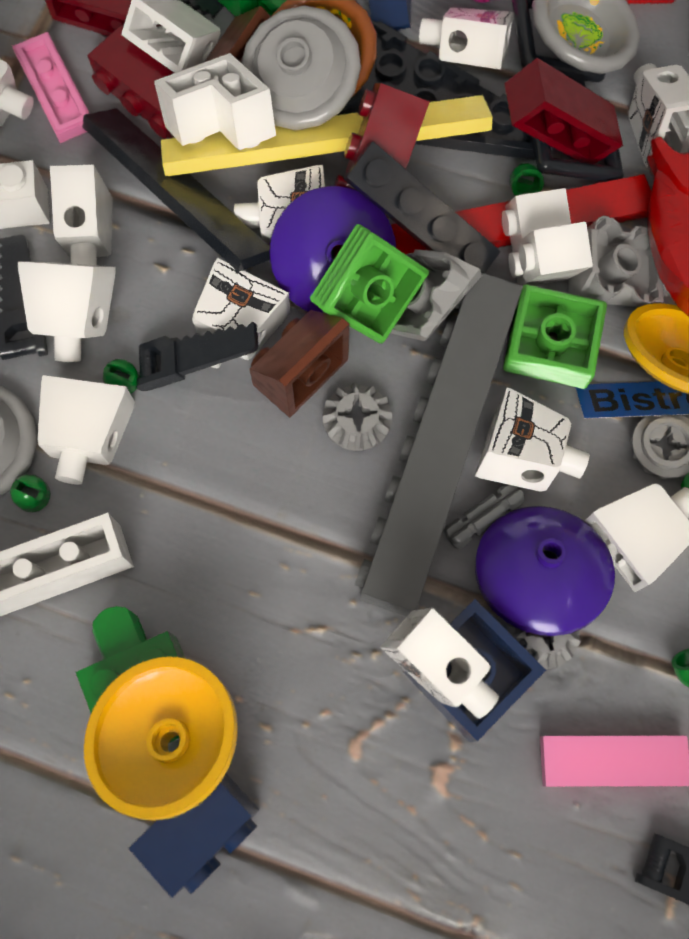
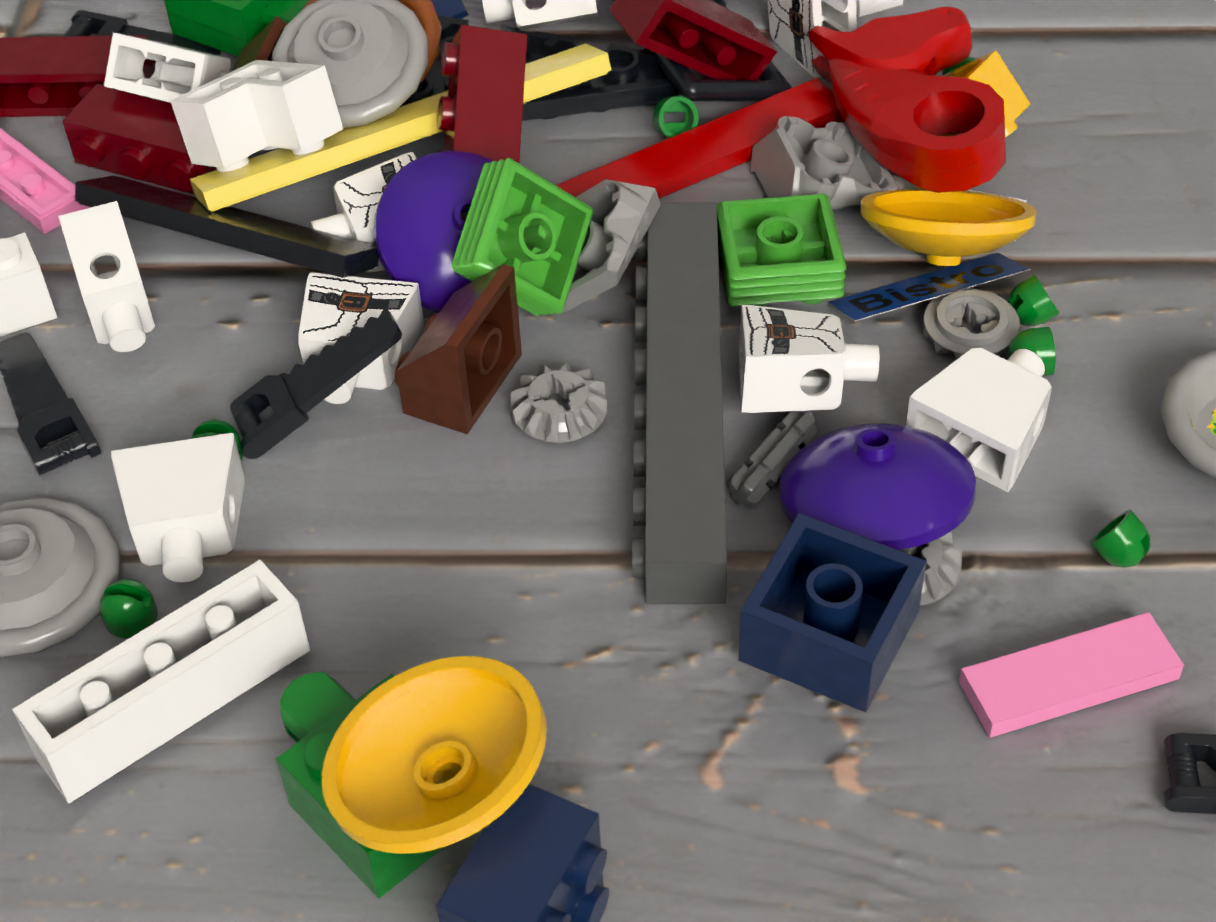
camera: 15 degrees left, 25 degrees down
white torso [18,261,116,362] -> none
black plate [343,141,501,274] -> none
white torso [380,608,499,719] -> none
white brick [502,188,593,286] -> none

